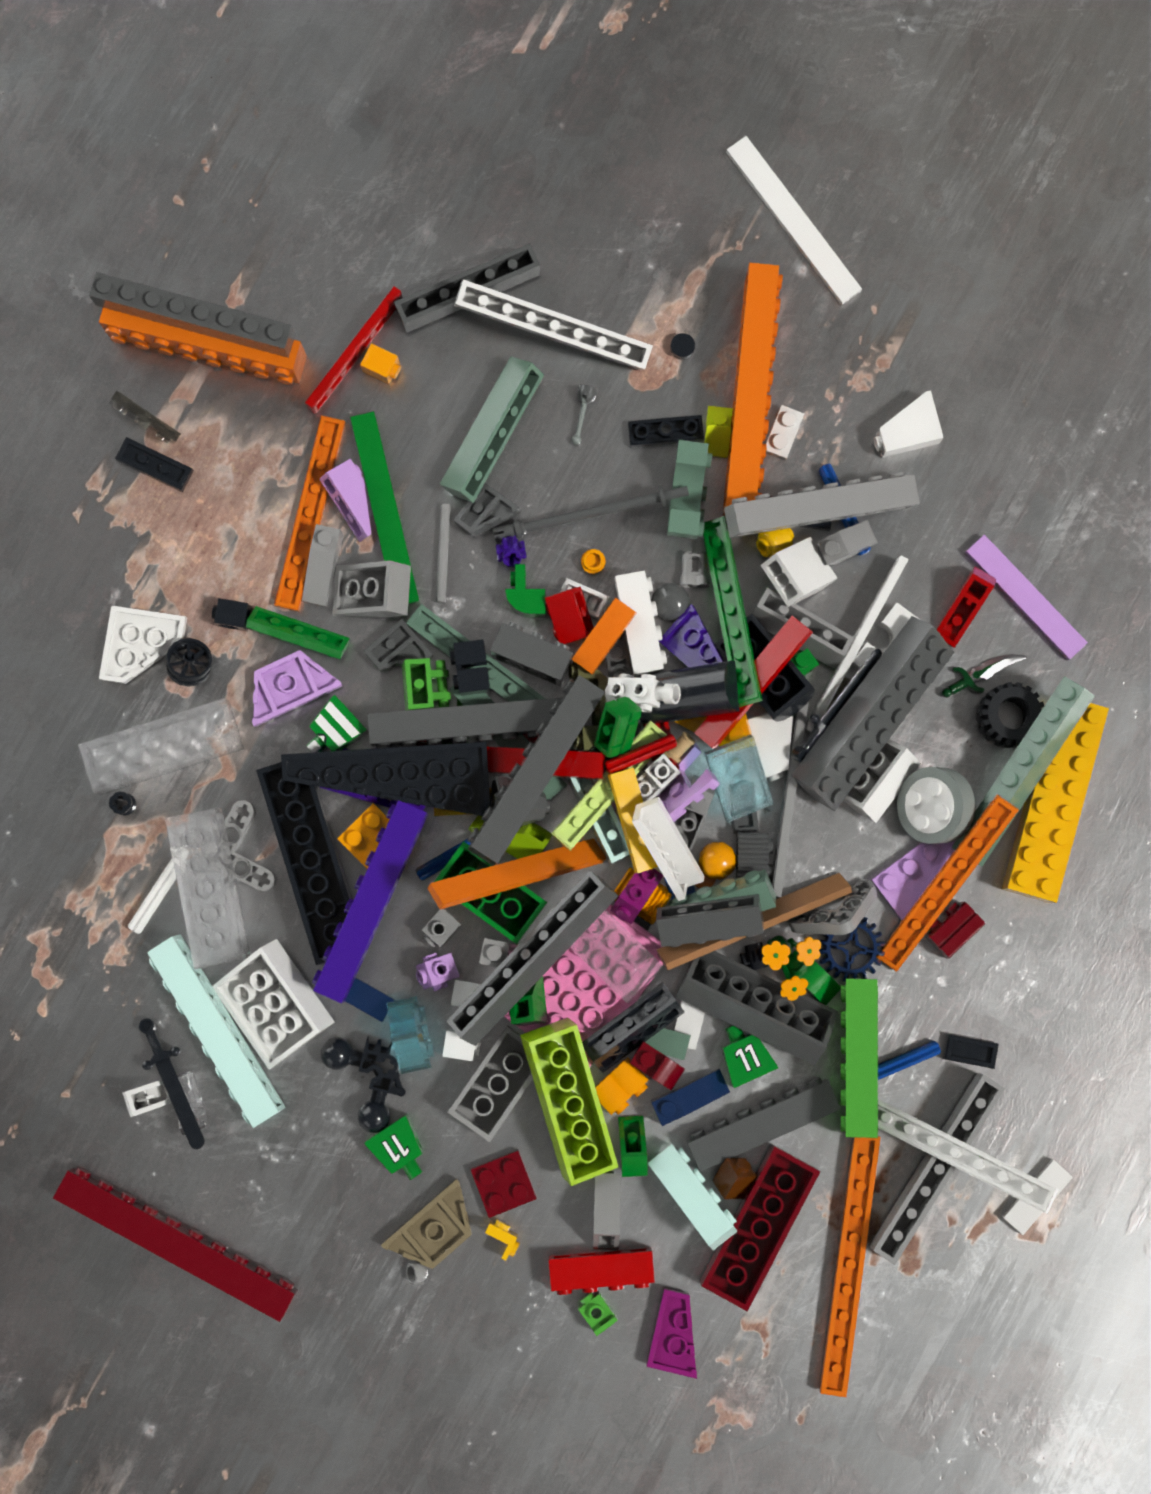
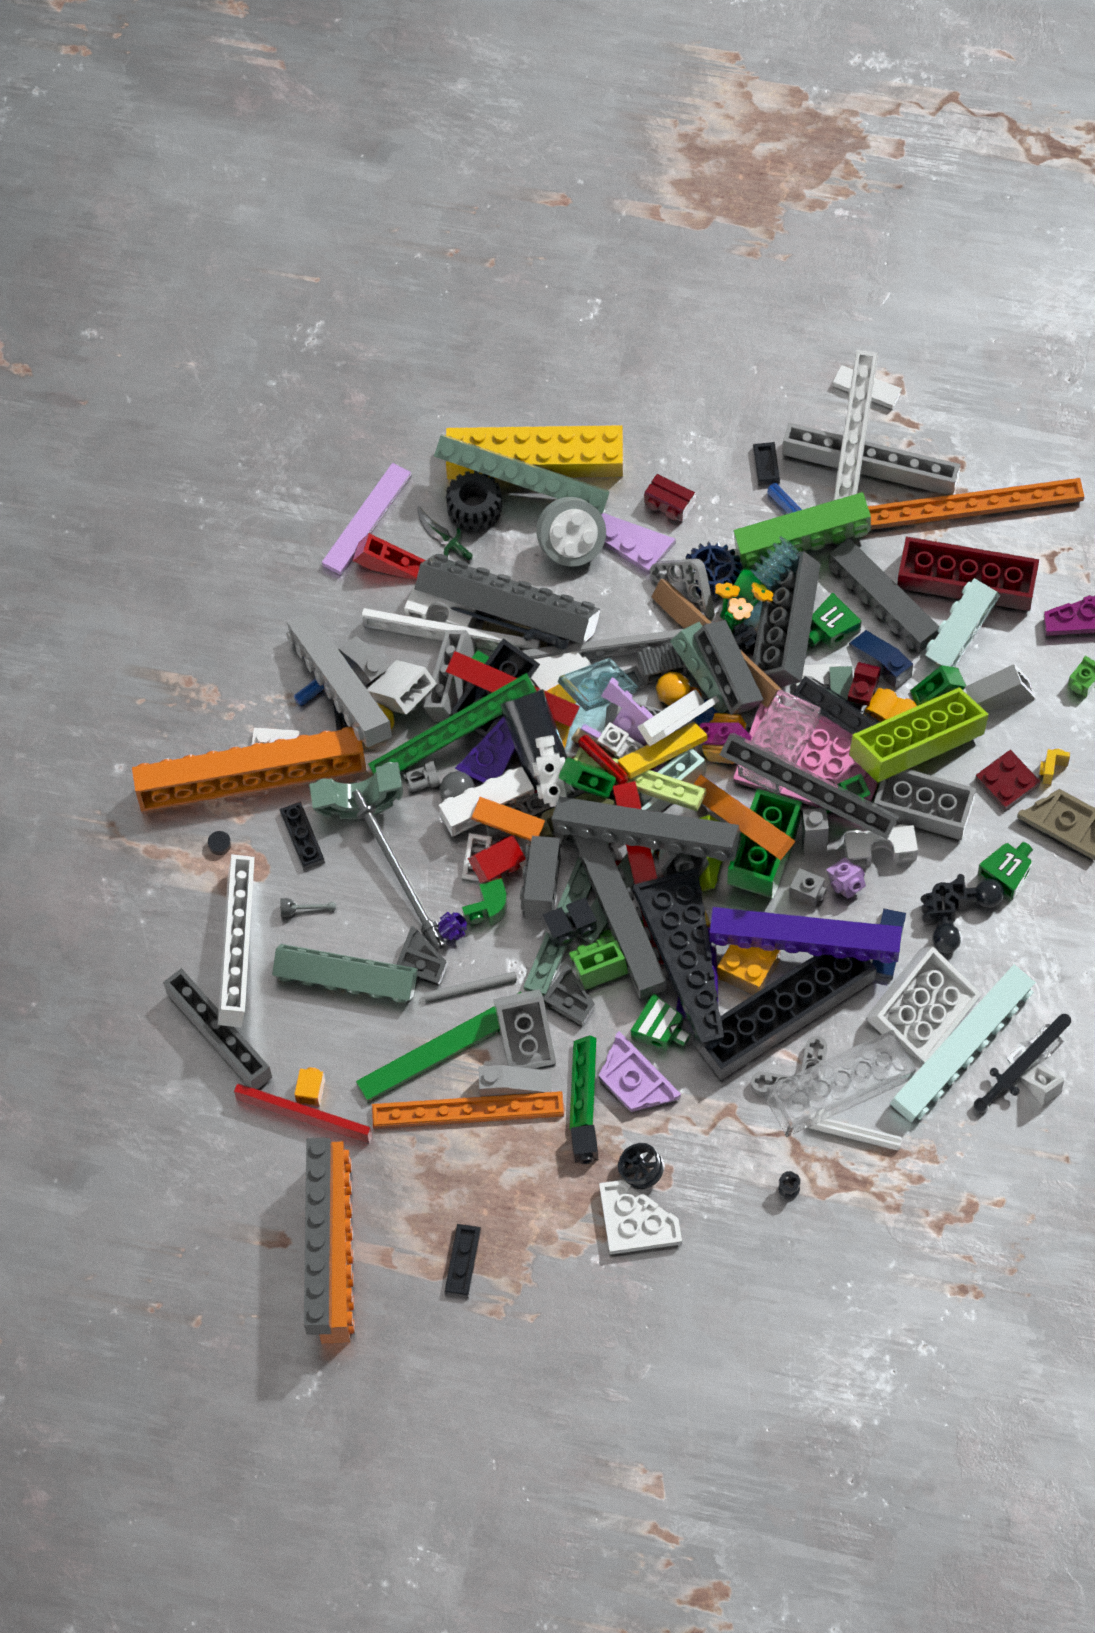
camera: 100 degrees left, 20 degrees down
clear brick [79,698,244,795] -> none
clear smoke wing [109,391,181,444] -> none
lavender slope [319,459,371,542] -> none
clear light blue brick [387,996,435,1074] -> none
blue axle [415,838,471,880] -> none
red brick [549,1247,655,1295] -> none
light orange plate [581,549,606,574] -> none
neon yellow slope [704,406,733,459] -> none
reddish brown brick [712,1158,758,1199] -> none
white tile [726,136,862,306] -> none
white slope [843,740,921,823] -> none
white slope [874,390,944,458] -> none
orange tile [876,794,1019,972] -> none
none -> clear light blue piece [751,536,799,587]

